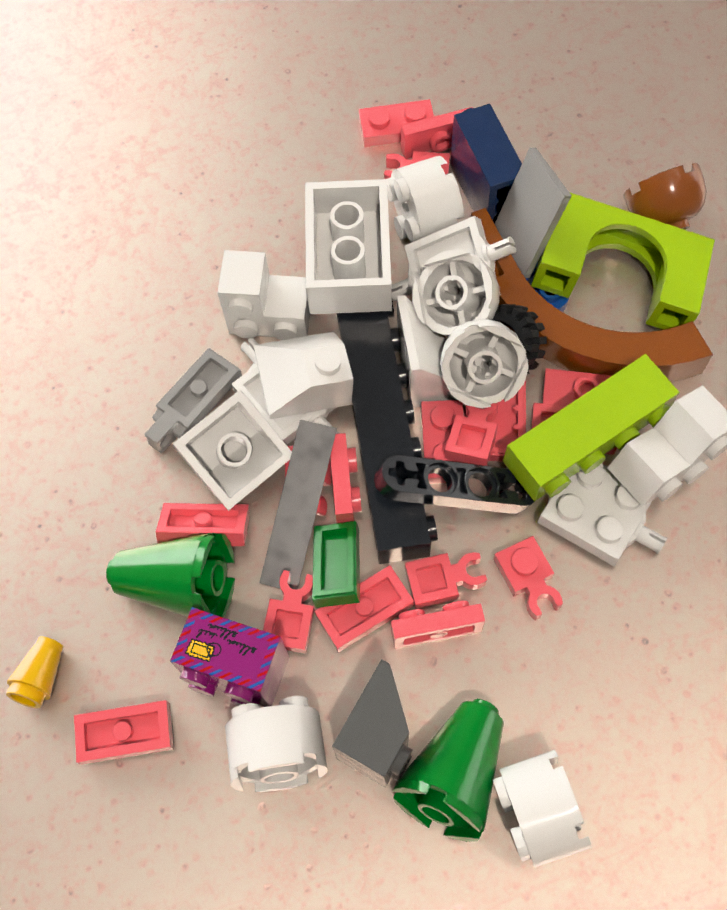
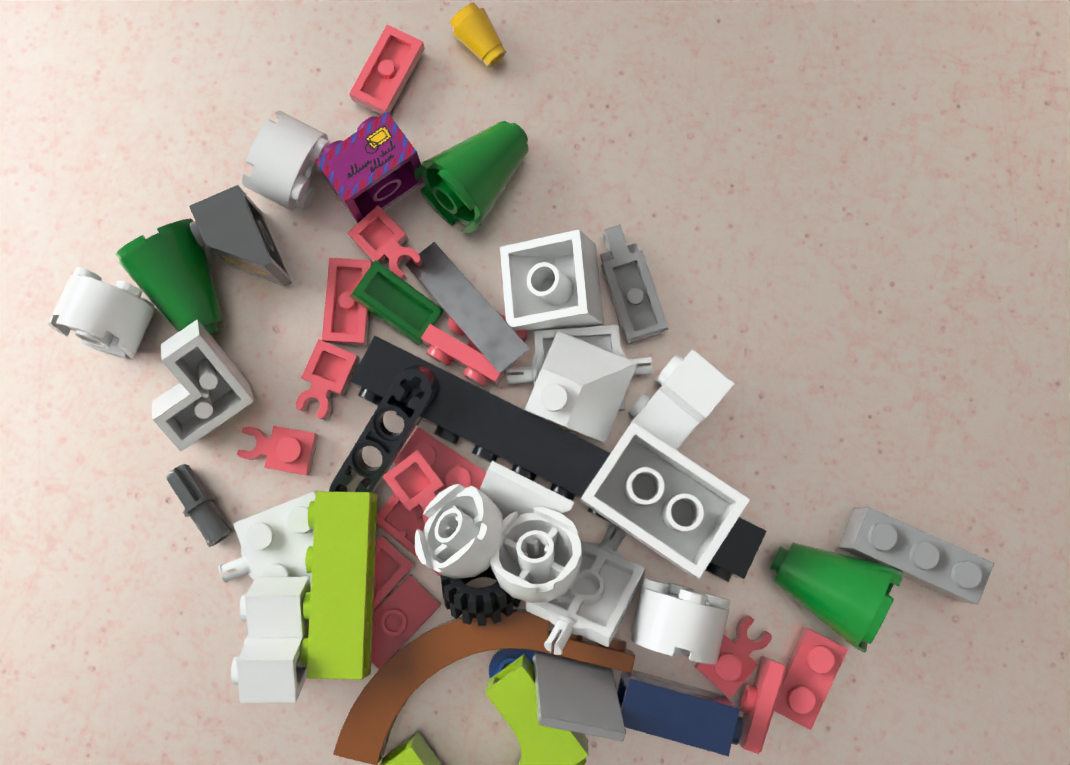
camera: 125 degrees right, 15 degrees up
coral plate [156,503,250,546] -> none
coral plate [391,601,485,649] -> none
none -> white brick [152,319,254,452]
none -> dark grey axle [166,464,233,547]
none -> green cone [769,542,903,653]
none -> light grey brick [838,507,994,605]

